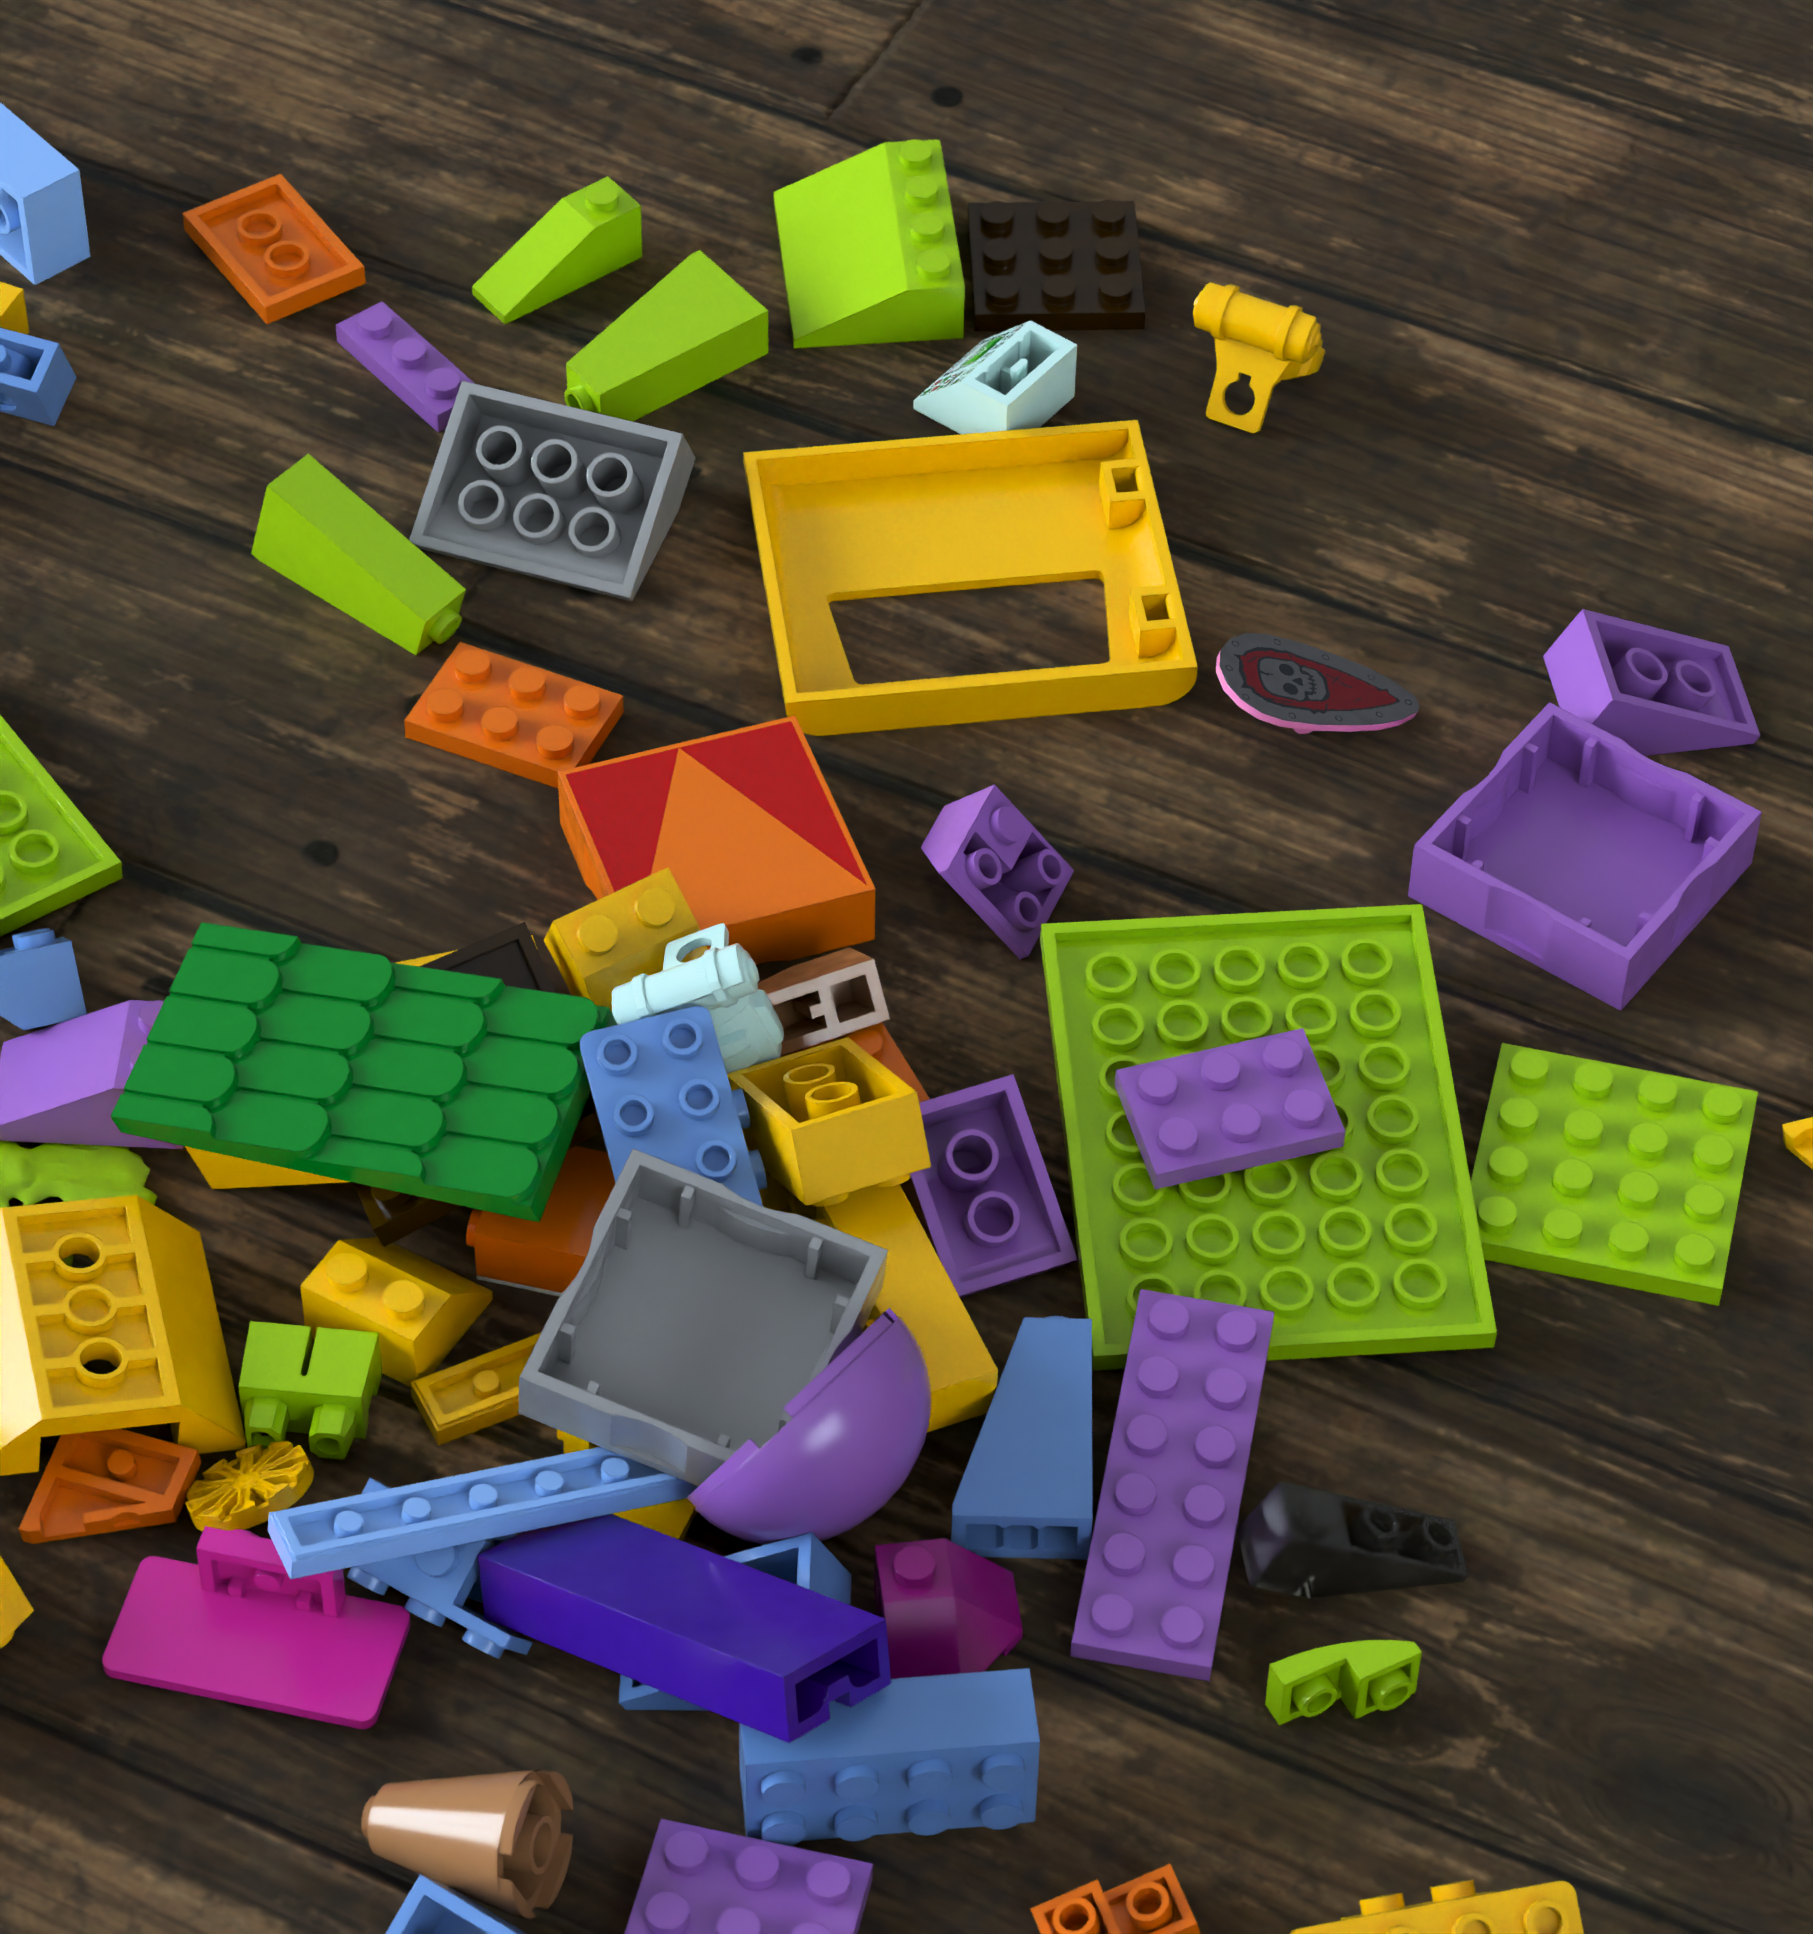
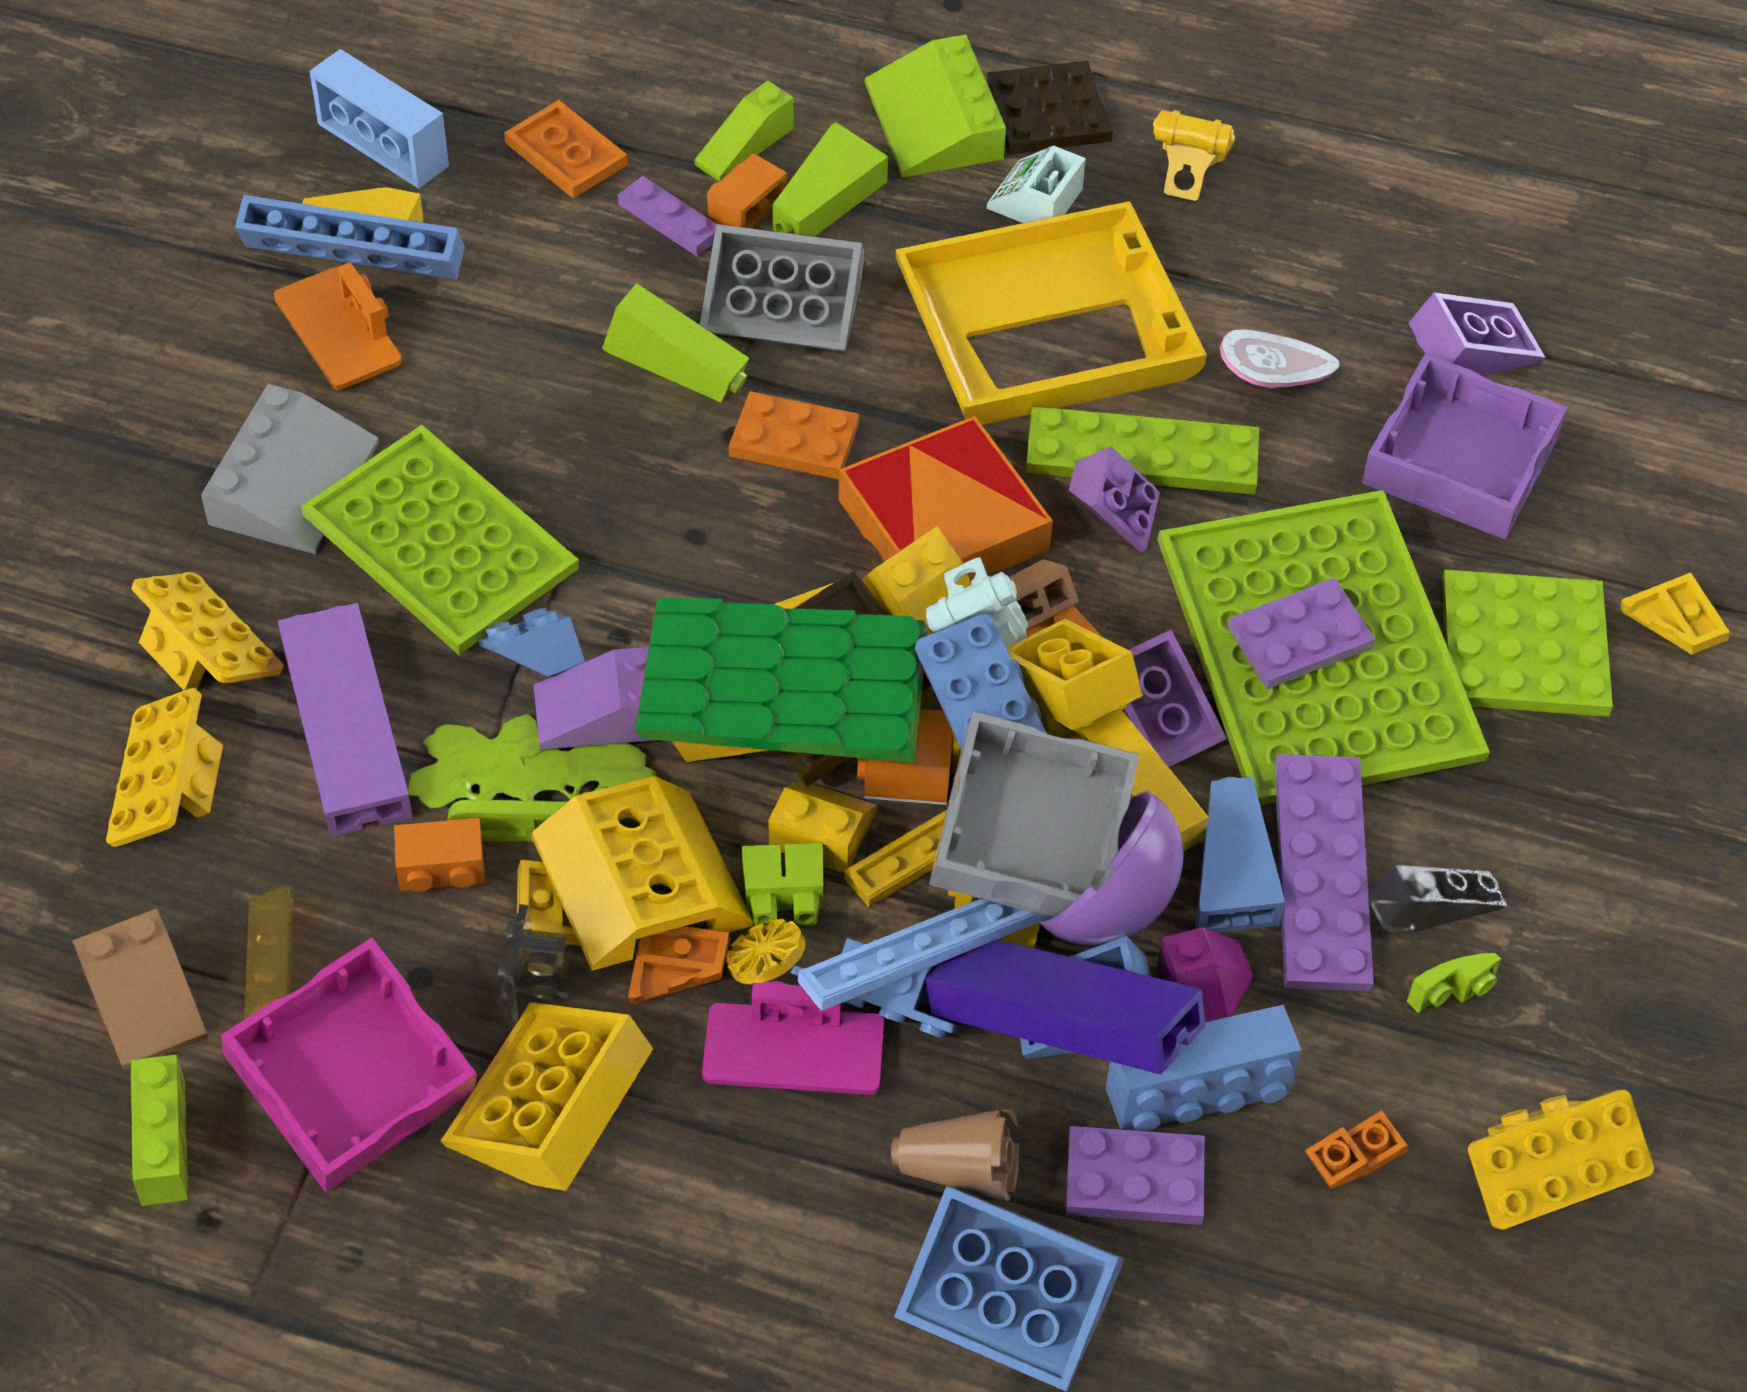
camera: 10 degrees left, 5 degrees up
none -> orange brick [707,153,787,229]
none -> lime plate [1025,406,1259,495]

